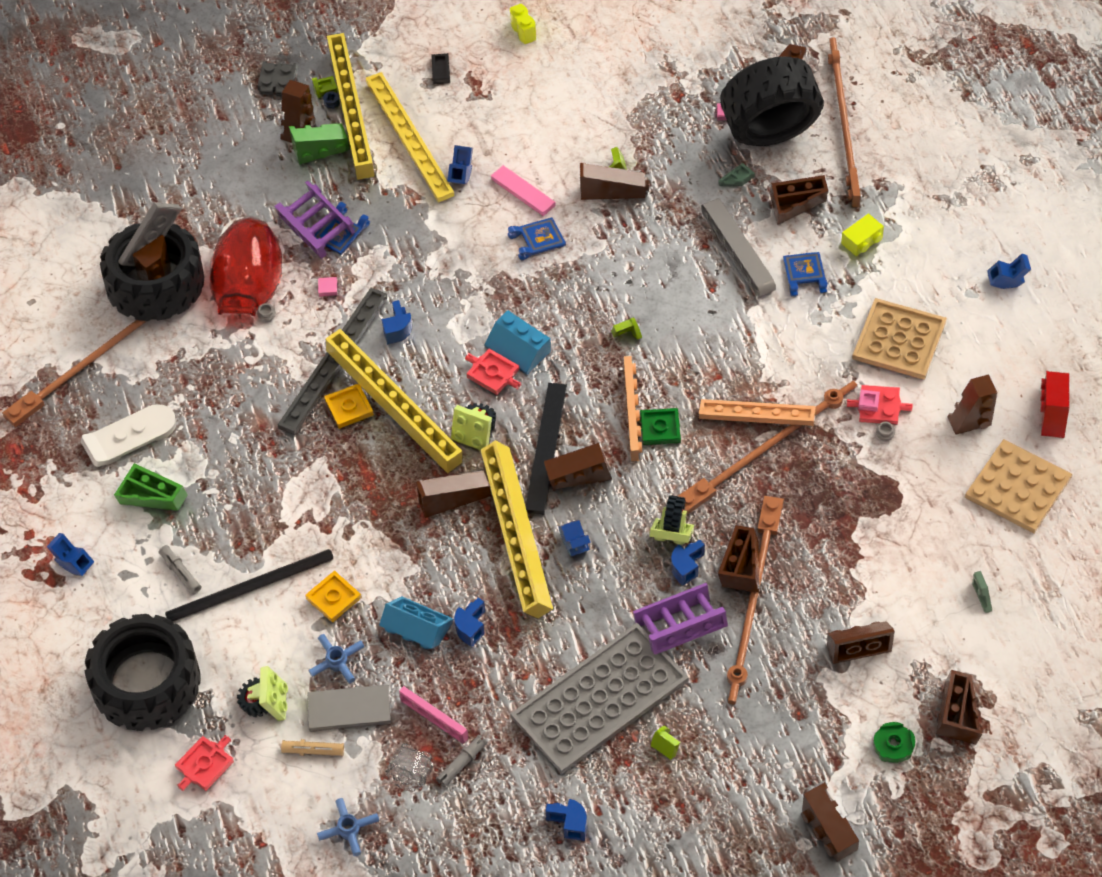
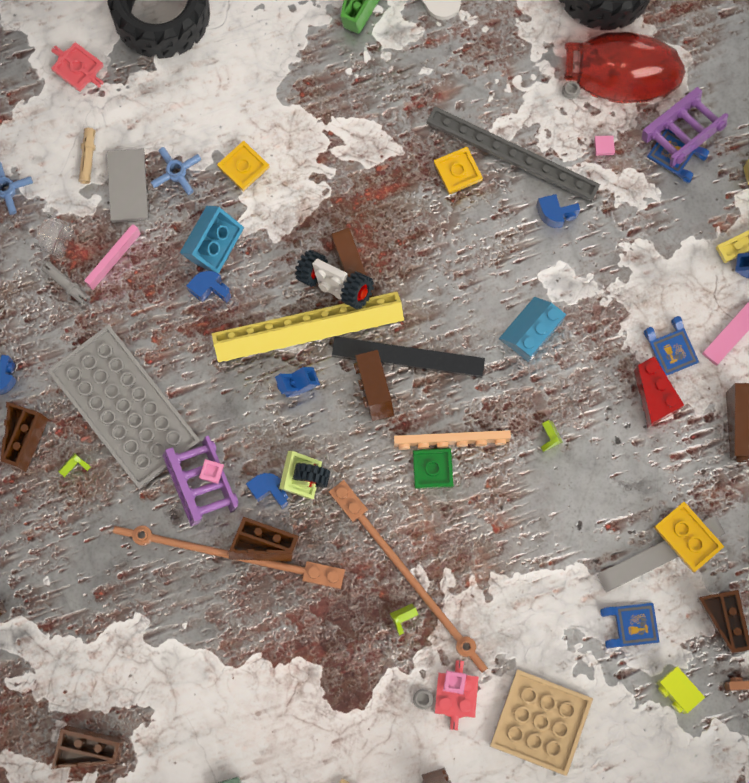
camera: 85 degrees right, 20 degrees up
light grey pin [158,545,202,594] -> none
black axle [165,549,334,622] -> none
yellowish green plate [237,666,288,721] -> none
light yellow brick [325,329,462,473] -> none
yellowish green plate [451,403,496,450] -> none
coral plate [465,349,521,395] -> none
light nougat plate [699,399,816,426] -> none
reddish brown slope [827,621,895,664] -> none
green plate [873,722,916,763] -> none
none -> reddish brown wedge [0,402,49,472]
none -> bright pink tile [199,459,224,484]
none -> plate [295,250,374,309]
none -> lime tile [390,604,419,635]
none -> red wedge [634,356,684,428]
none -> yellow plate [653,502,724,573]

